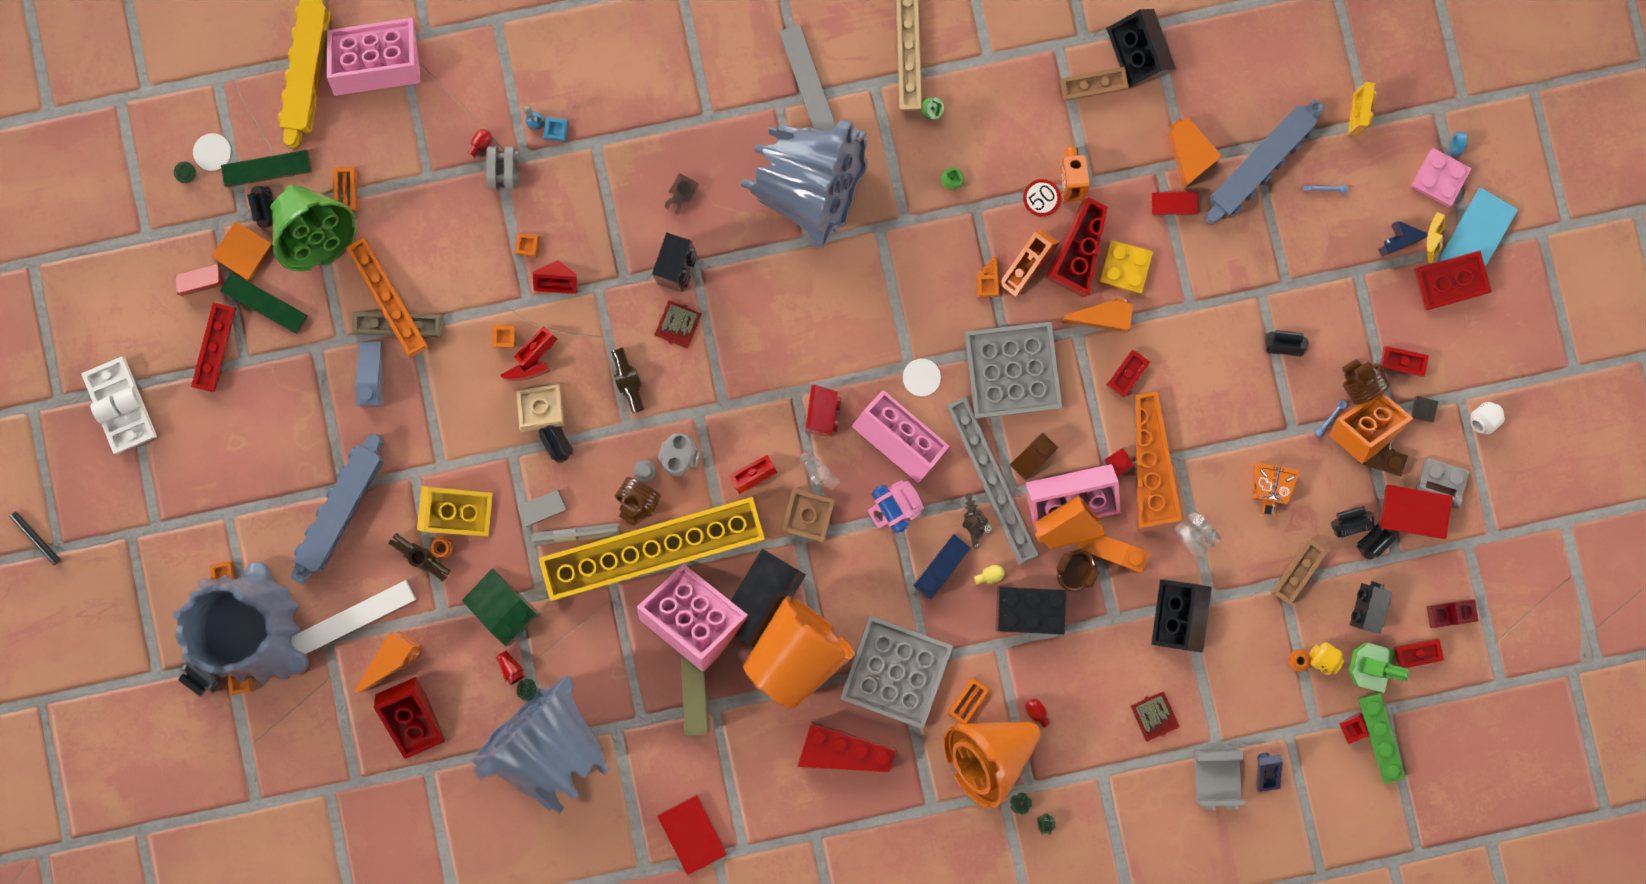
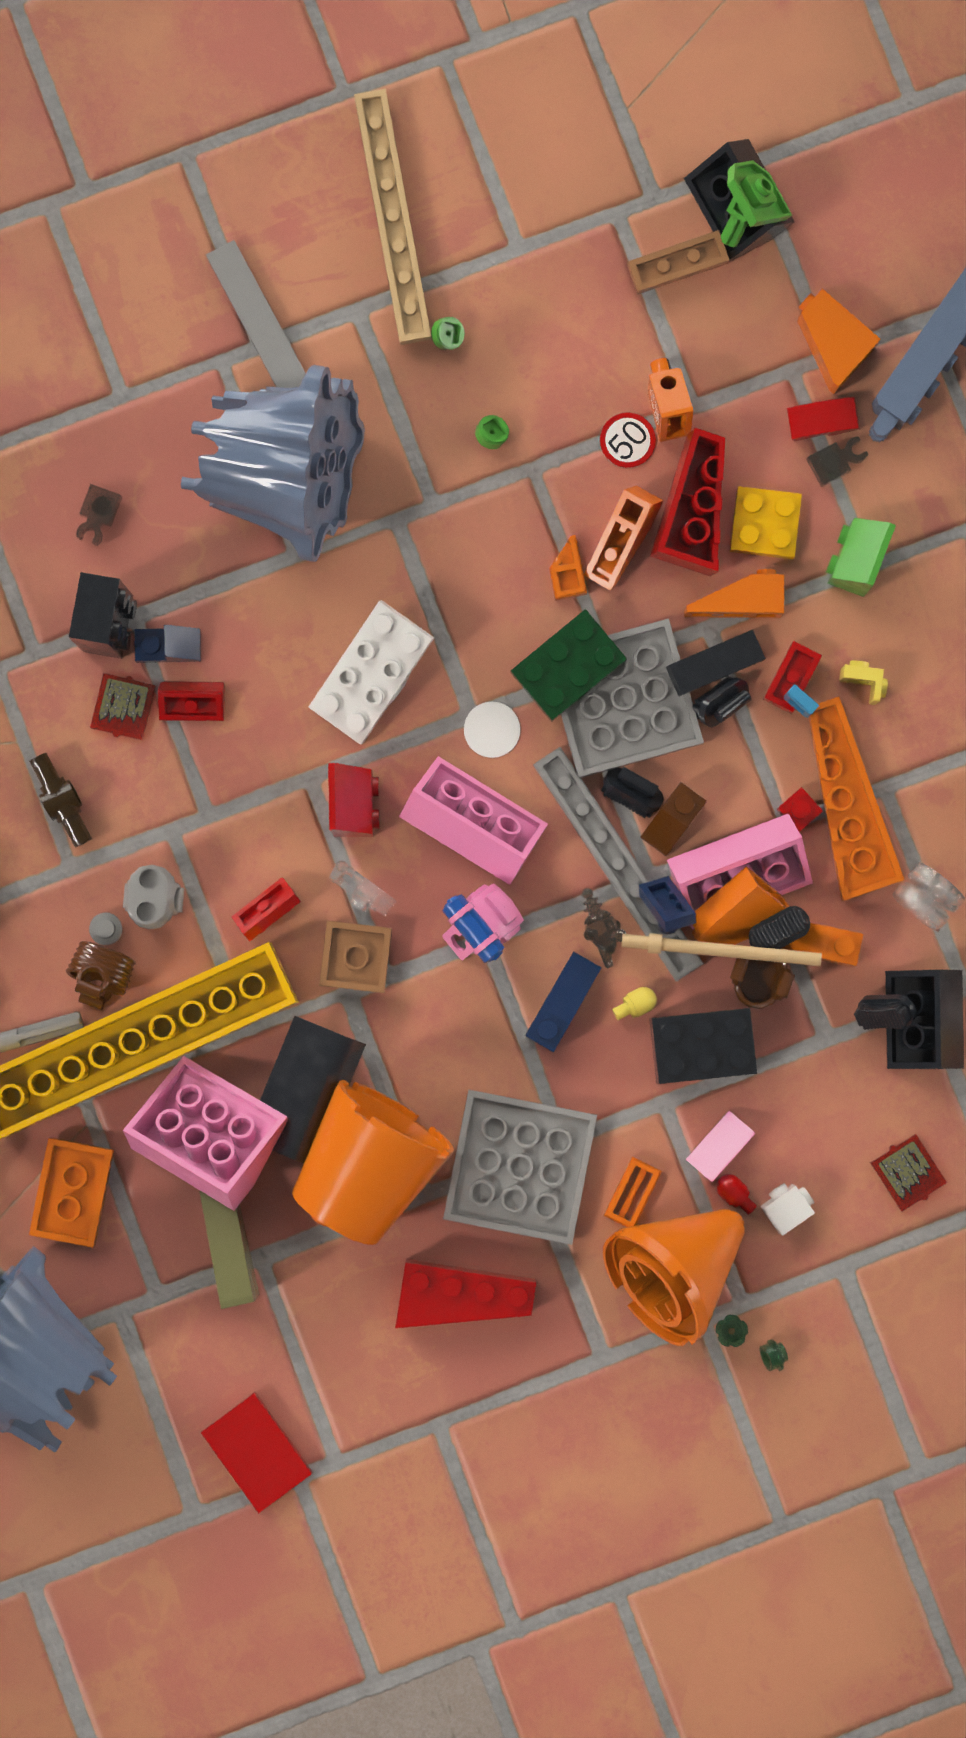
camera: 10 degrees left, 0 degrees up
none -> orange plate [29,1137,114,1248]
none -> slope [134,625,201,663]
none -> red slope [158,681,225,721]
none -> white plate [308,600,434,745]
none -> dark green plate [510,609,627,722]
none -> black piece [601,766,664,818]
none -> tan bar [622,933,822,966]
none -> dark blue tile [638,876,696,934]
none -> black tile [666,630,766,697]
none -> bright pink slope [686,1111,755,1182]
none -> black piece [692,676,751,728]
none -> bright green piece [721,160,792,247]
none -> black piece [749,906,810,949]
none -> white brick [760,1183,815,1236]
none -> dark azure tile [783,684,820,718]
none -> clear smoke plate [806,437,869,488]
none -> bright green slope [825,518,896,597]
none -> light yellow bracket [839,660,888,705]
none -> black piece [854,994,917,1030]

